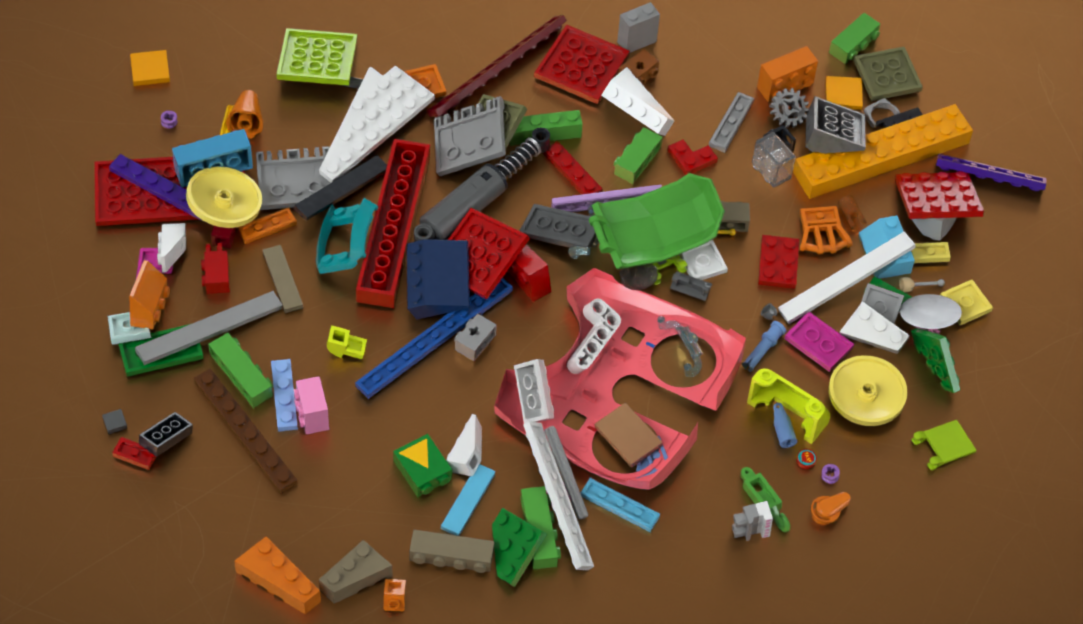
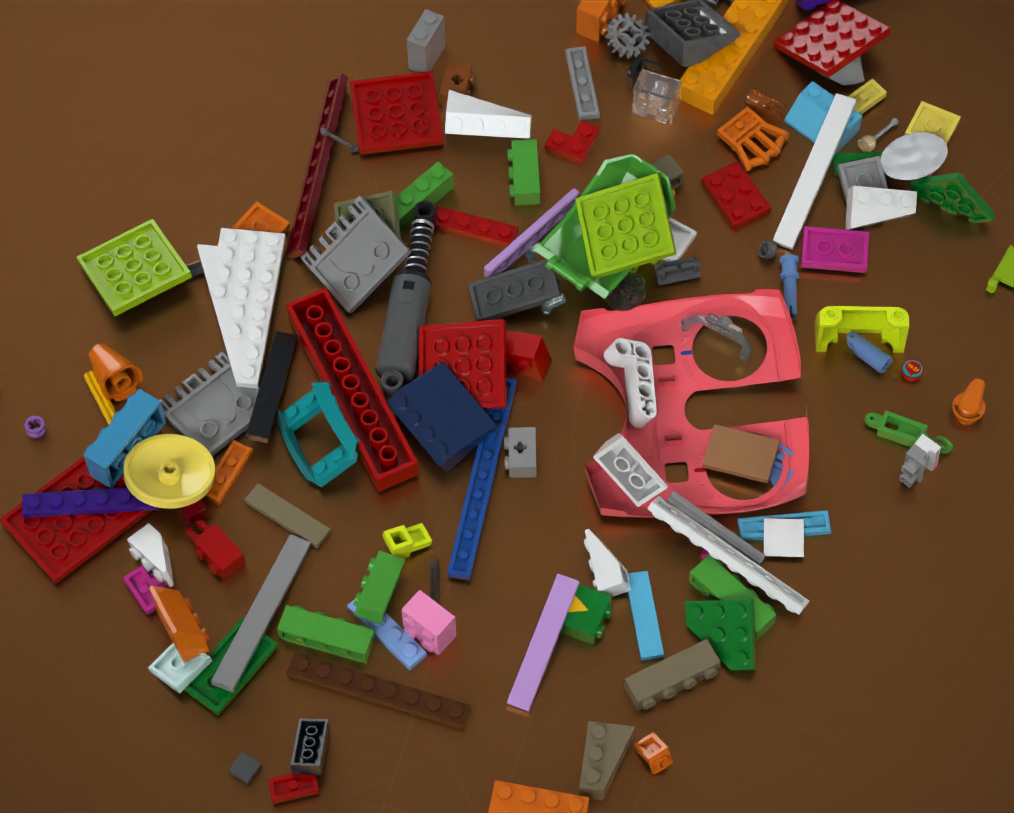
camera: 30 degrees left, 5 degrees up
medium lavender bush [821,464,840,484] -> none
light yellow dish [828,356,907,426] -> none
none -> dark grey hinge [320,128,359,152]
none -> bright green brick [353,550,405,624]
none -> dark grey piece [430,555,440,603]
none -> lavender tile [507,573,580,712]
none -> lime plate [575,173,677,279]
none -> white sticker [764,518,804,557]

